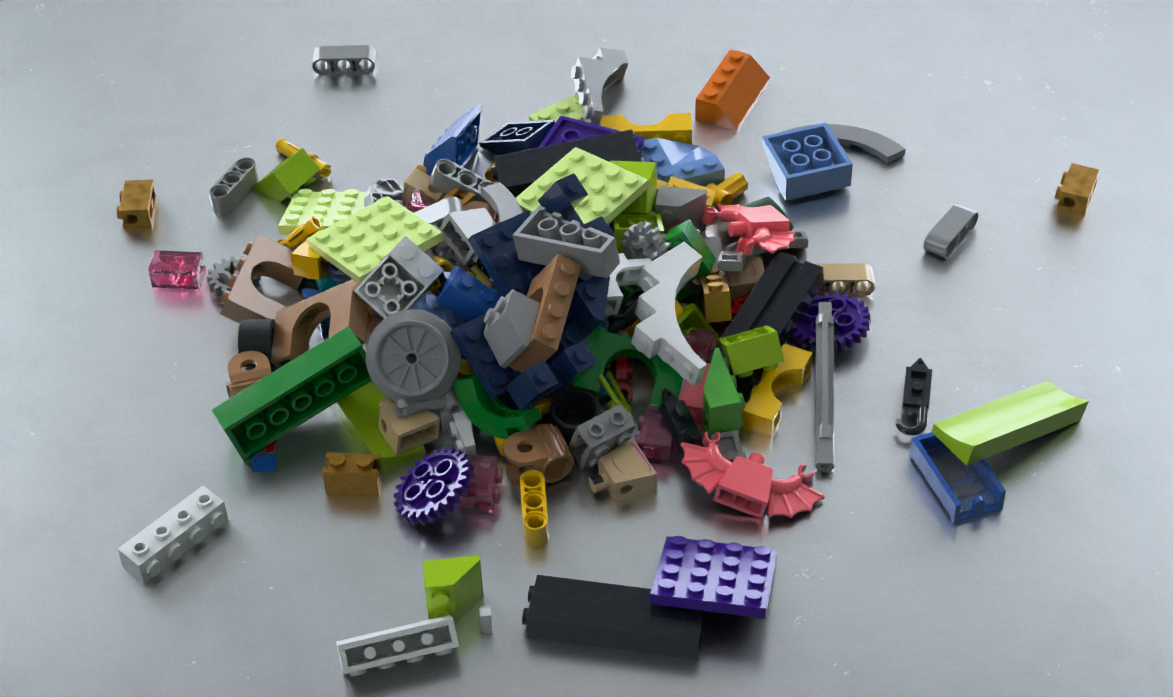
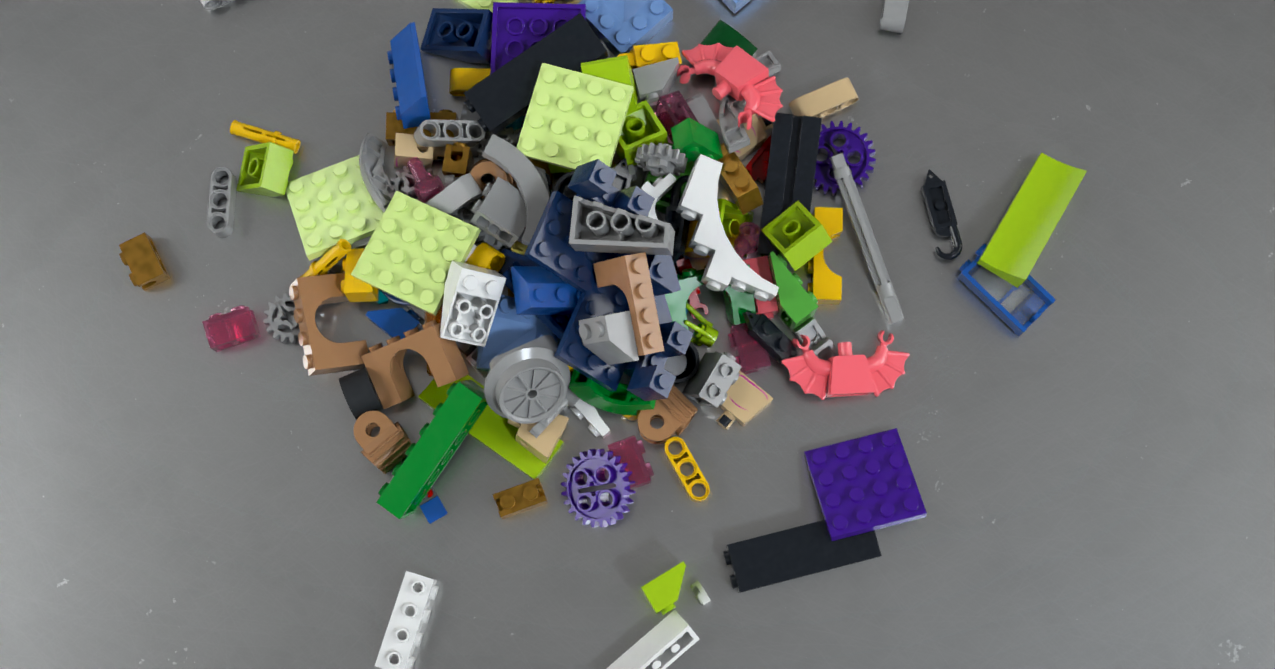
camera: 25 degrees left, 35 degrees up
yellow piece [706,172,748,212] -> none

